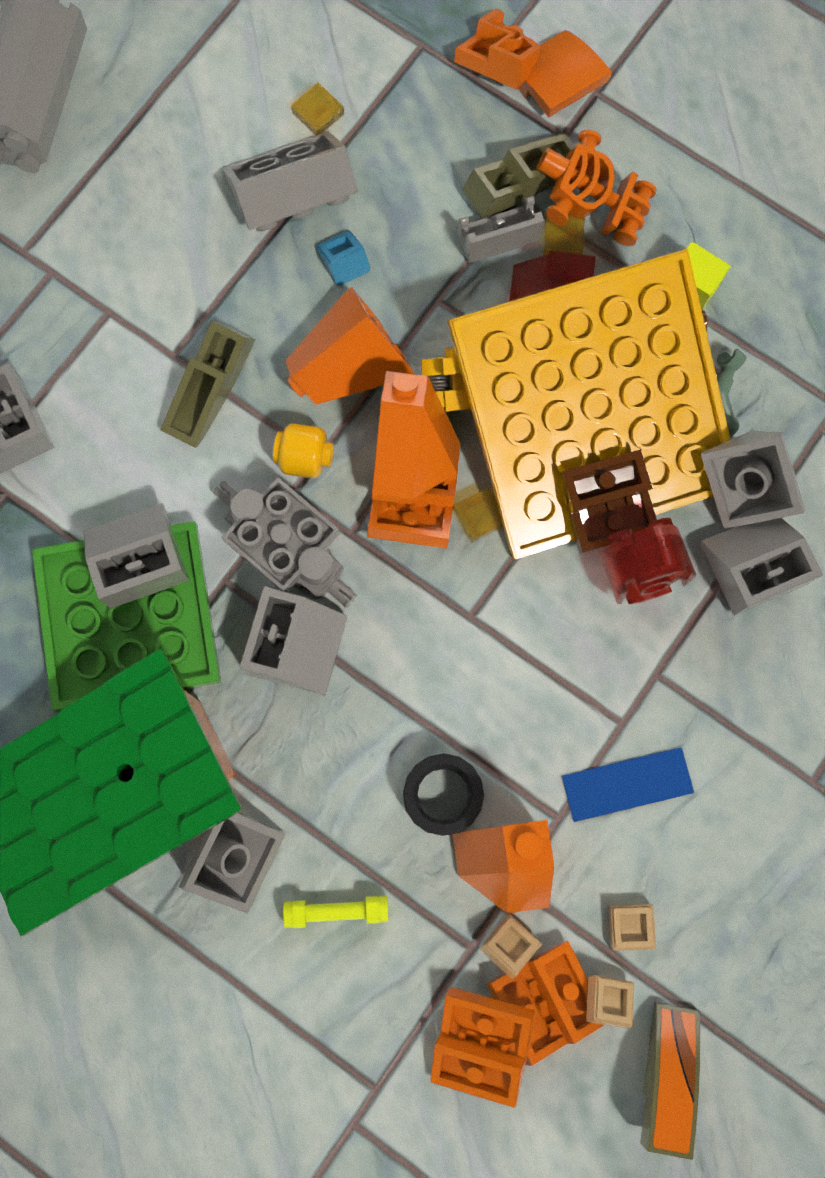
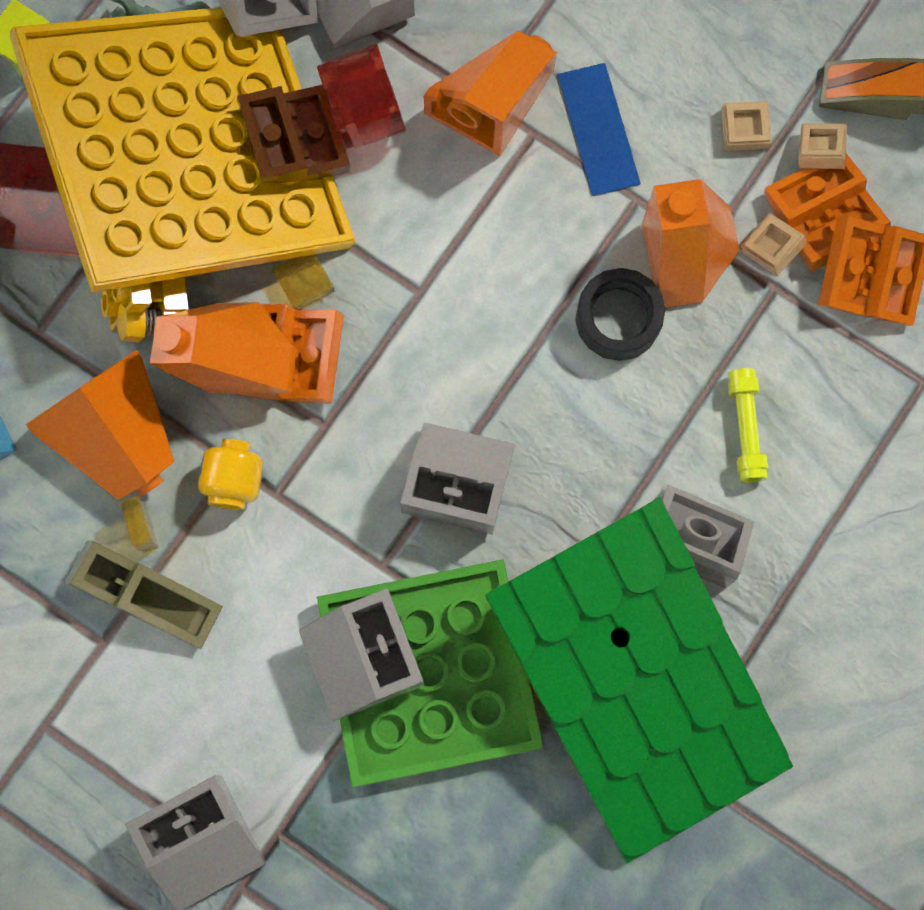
camera: 90 degrees left, 0 degrees up
light grey piece [213,477,357,608] -> none
none -> clear yellow tile [121,496,159,553]
none -> orange slope [423,30,557,157]

